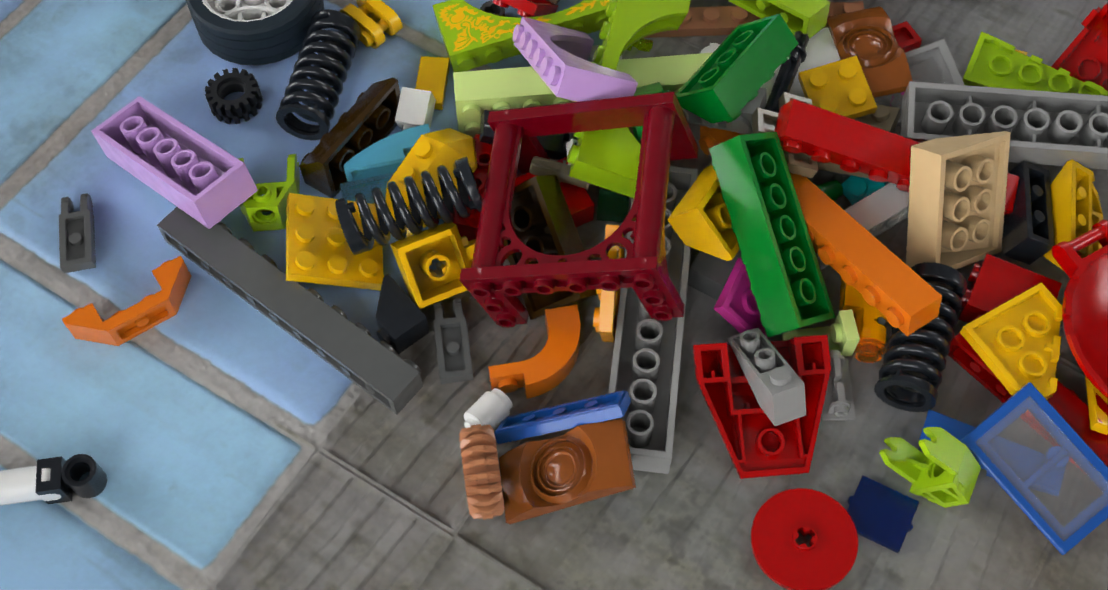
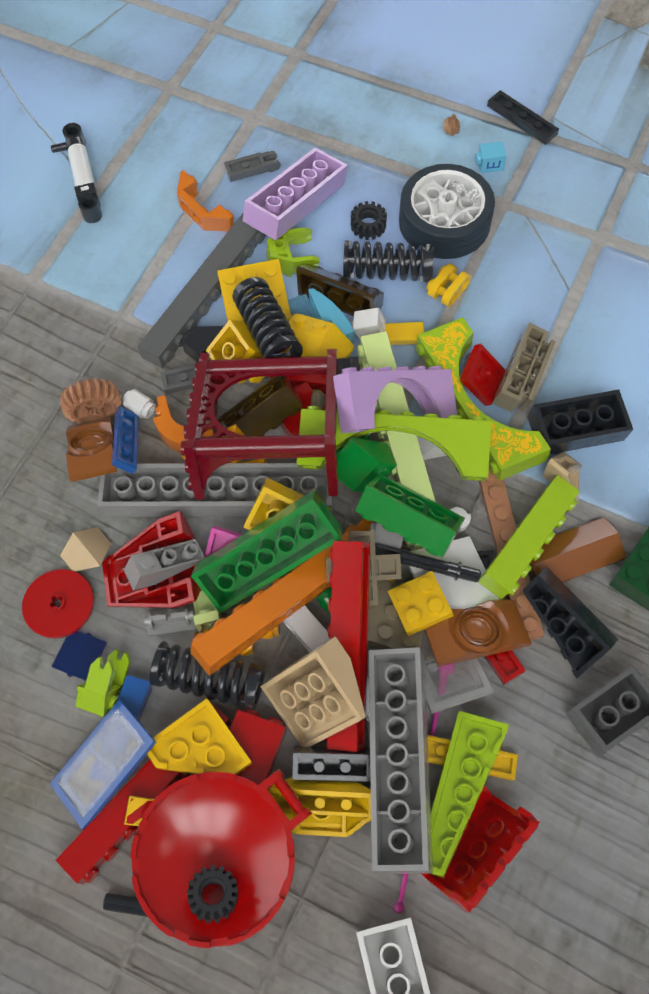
camera: 85 degrees right, 5 degrees up
none -> tan slope [60,527,112,572]

